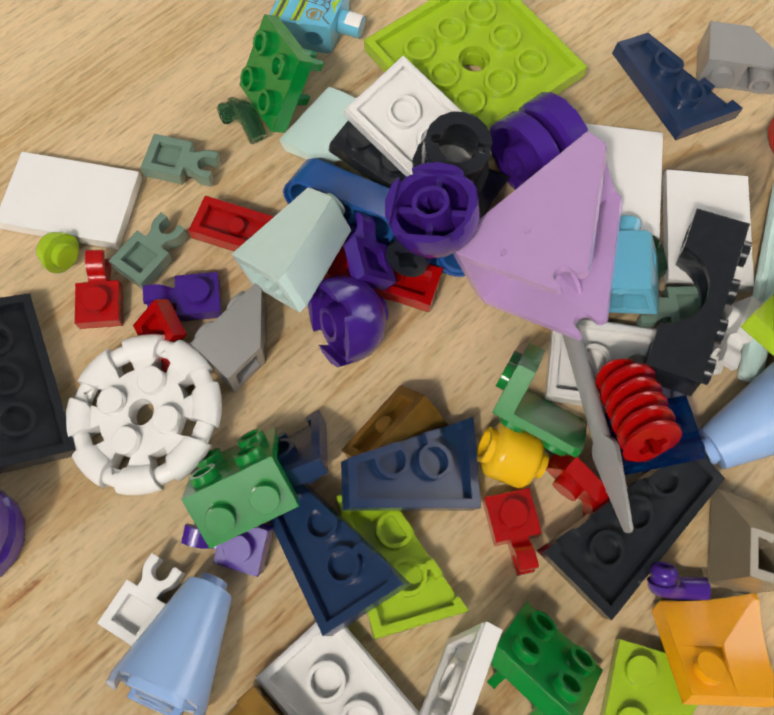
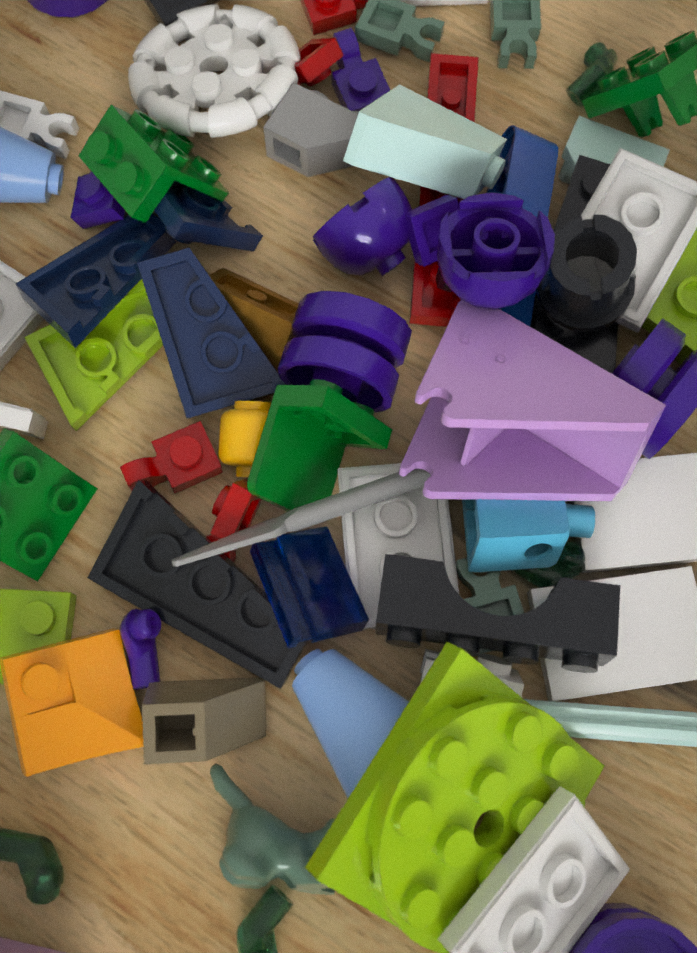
camera: 75 degrees right, 5 degrees up
red piece [595,358,682,462] -> none
none -> dark purple wheel [278,291,412,413]

